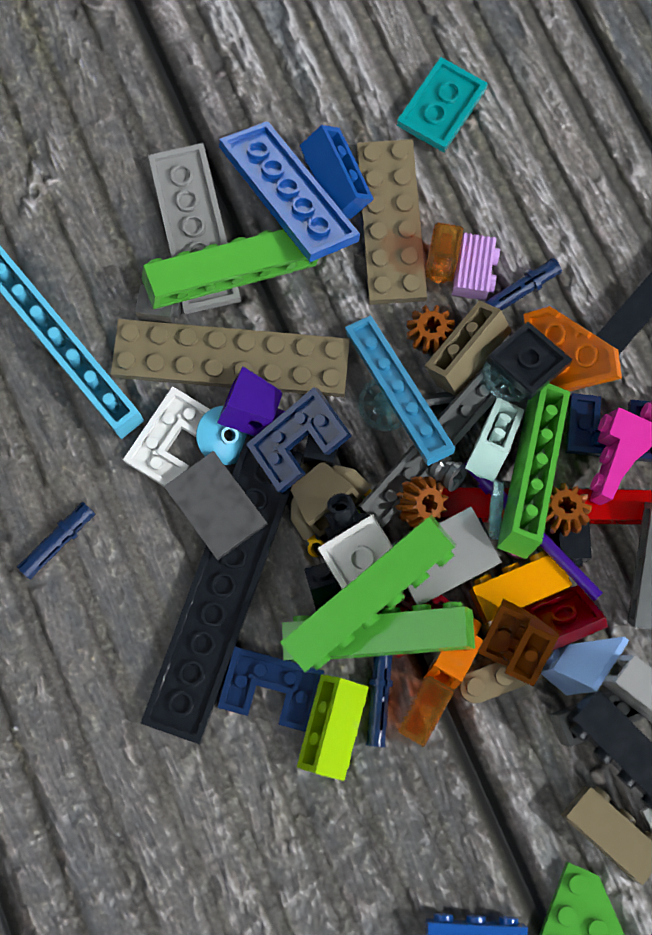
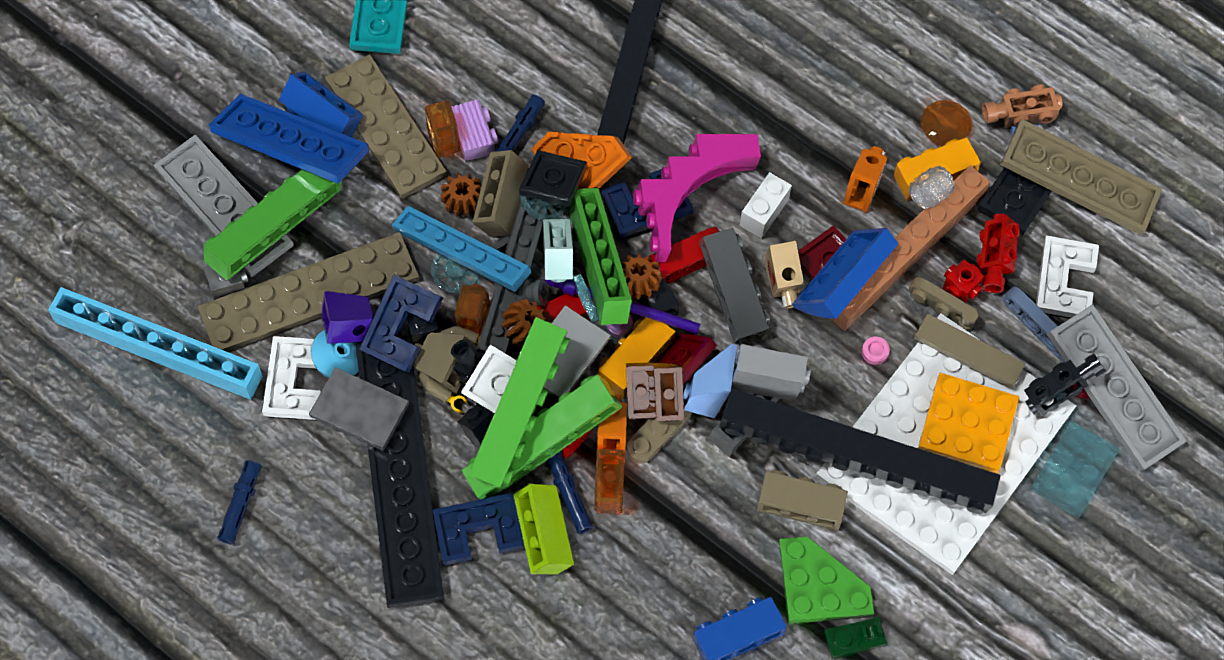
camera: 30 degrees left, 10 degrees down
none -> clear orange brick [454,284,490,337]

